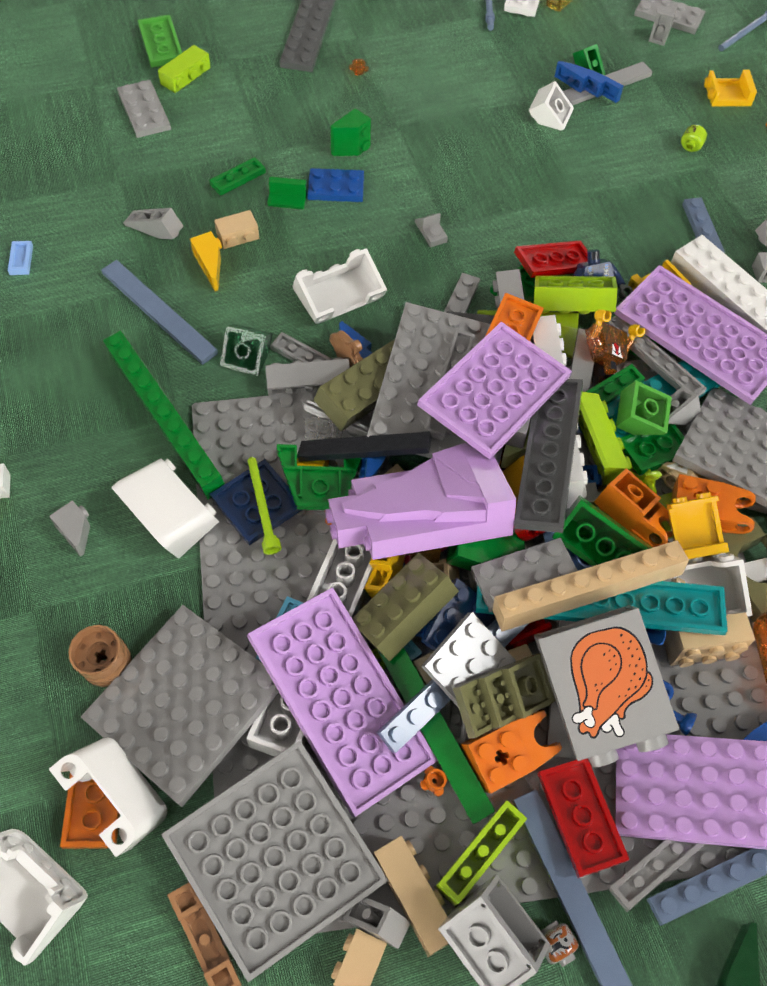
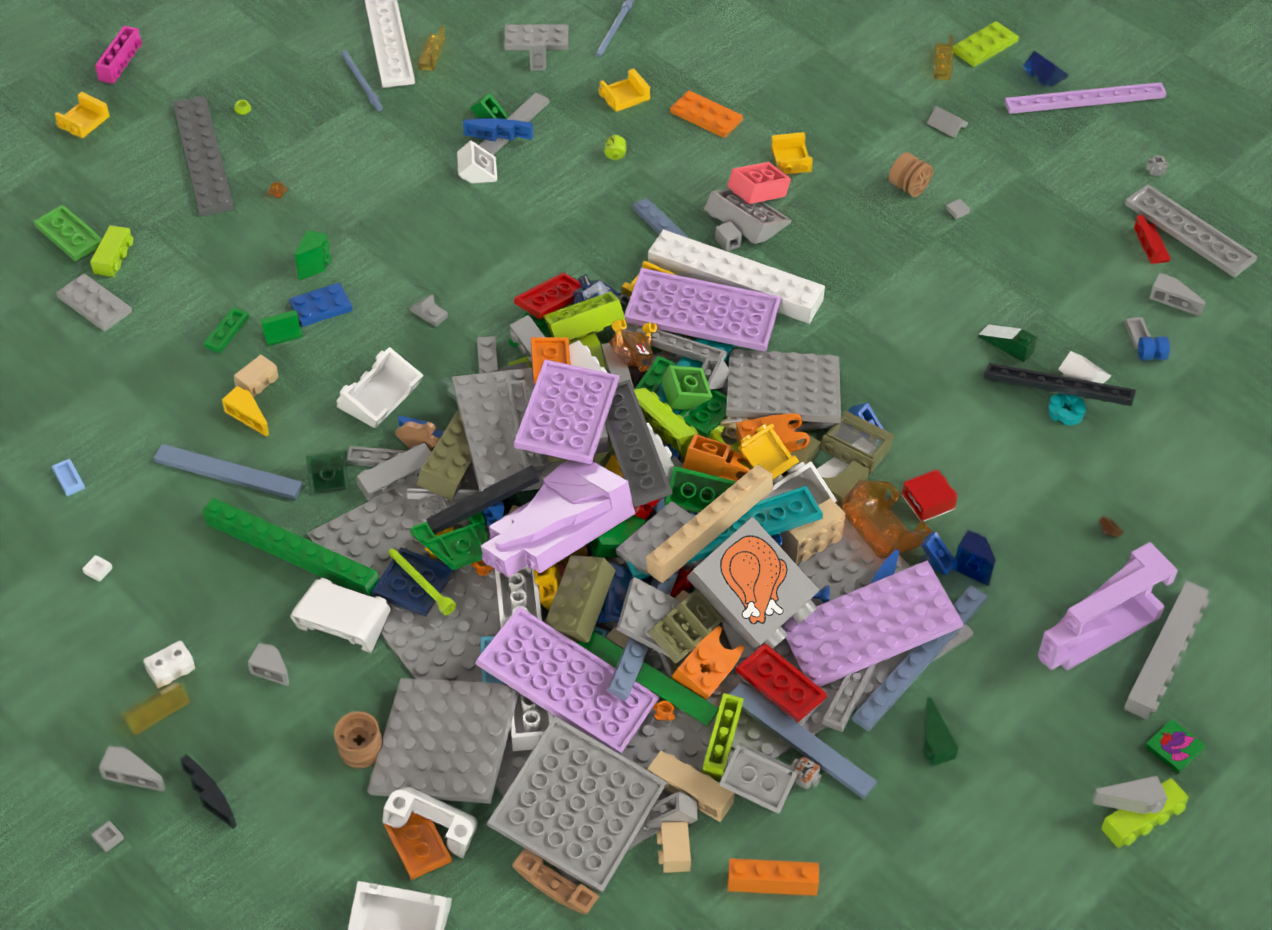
camera: 25 degrees left, 10 degrees down
light grey slope [123,208,183,239] -> none

